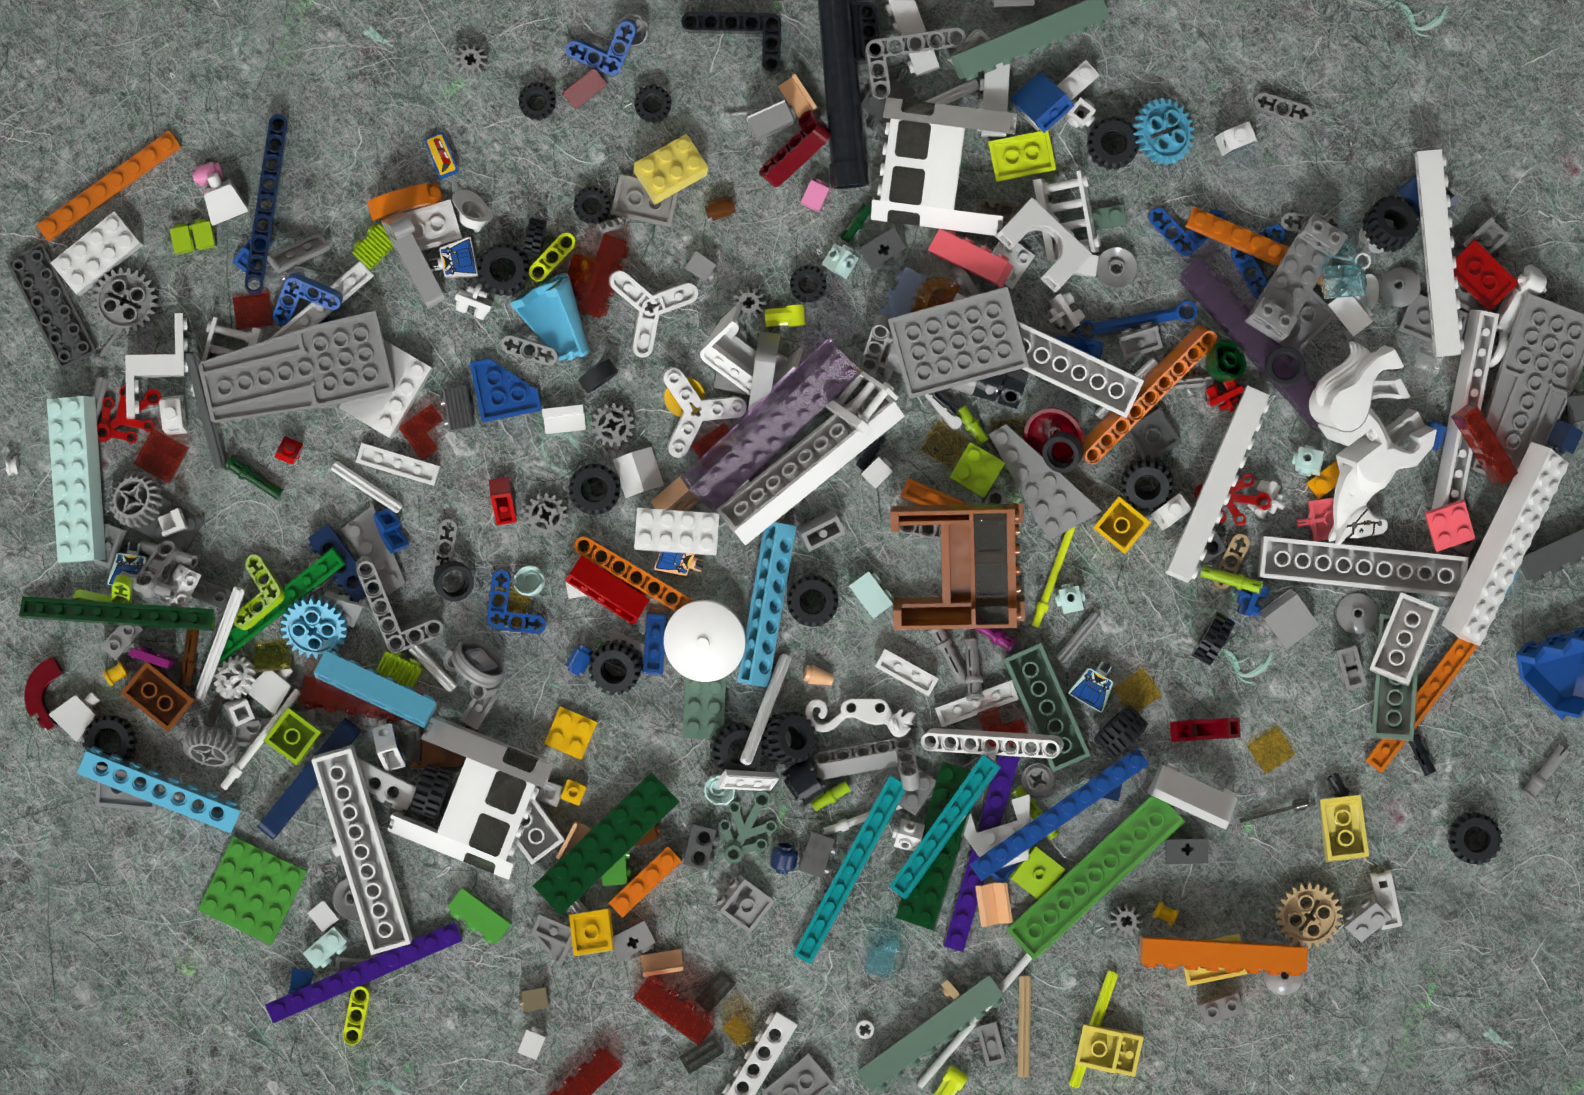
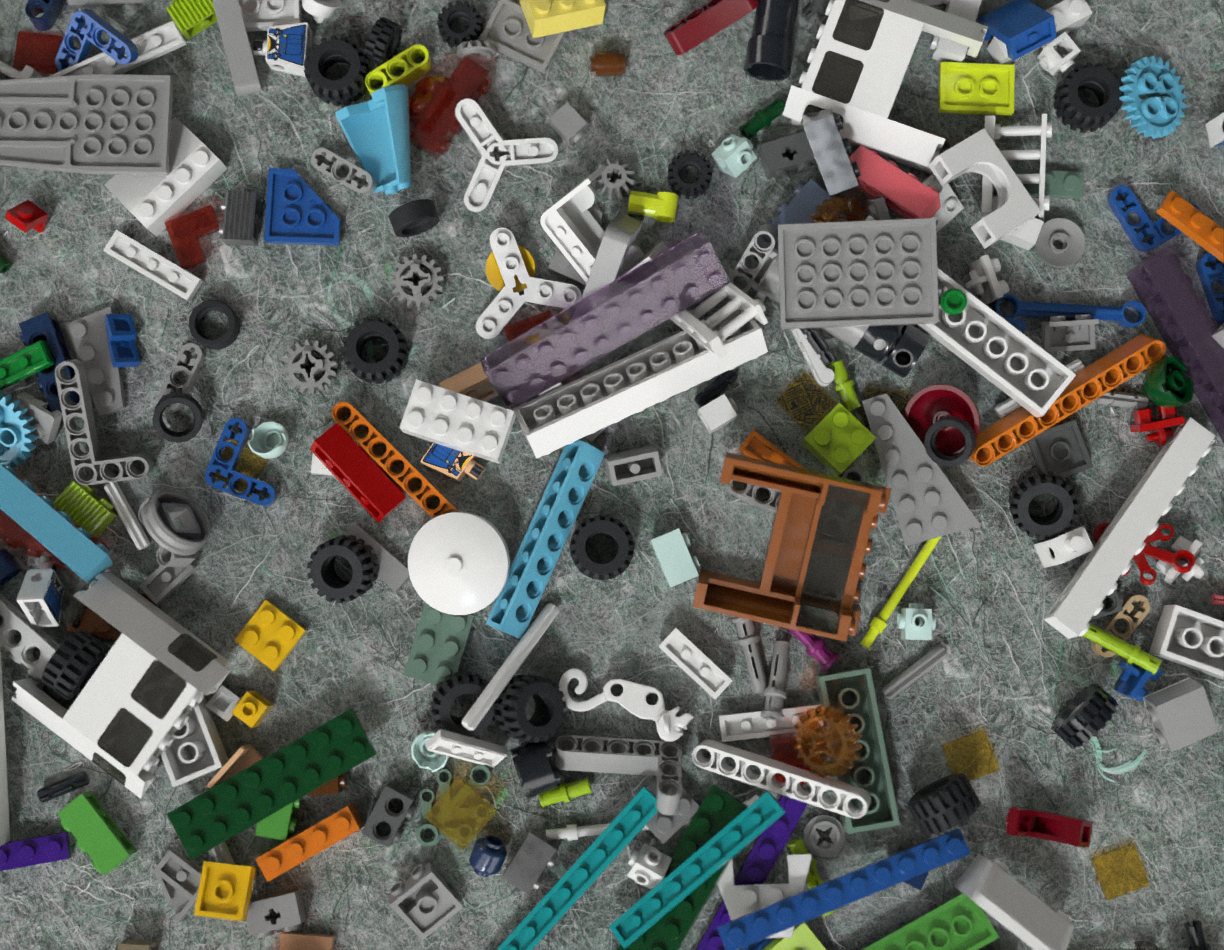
camera: 15 degrees right, 5 degrees down
white axle [331,461,403,513] -> none
white hips [454,283,494,320] -> none
red slope [489,477,517,526] -> none
white panel [542,405,586,434] -> none
blue brick [566,644,593,676] -> none
white slope [613,447,664,498] -> none
blue tile [642,613,668,676] -> none
bright pink brick [801,179,830,212] -> none
light nougat cone [803,664,834,686] -> none
torso [1067,661,1114,713] -> none
yellow brick [1093,496,1153,554] -> none
none -> black axle [37,772,90,803]
none -> black tyre [189,300,240,350]
none -> clear yellow tile [424,776,498,851]
none -> clear orange gear [791,705,863,778]
none -> slope [802,109,861,196]
none -> green plate [940,289,967,315]

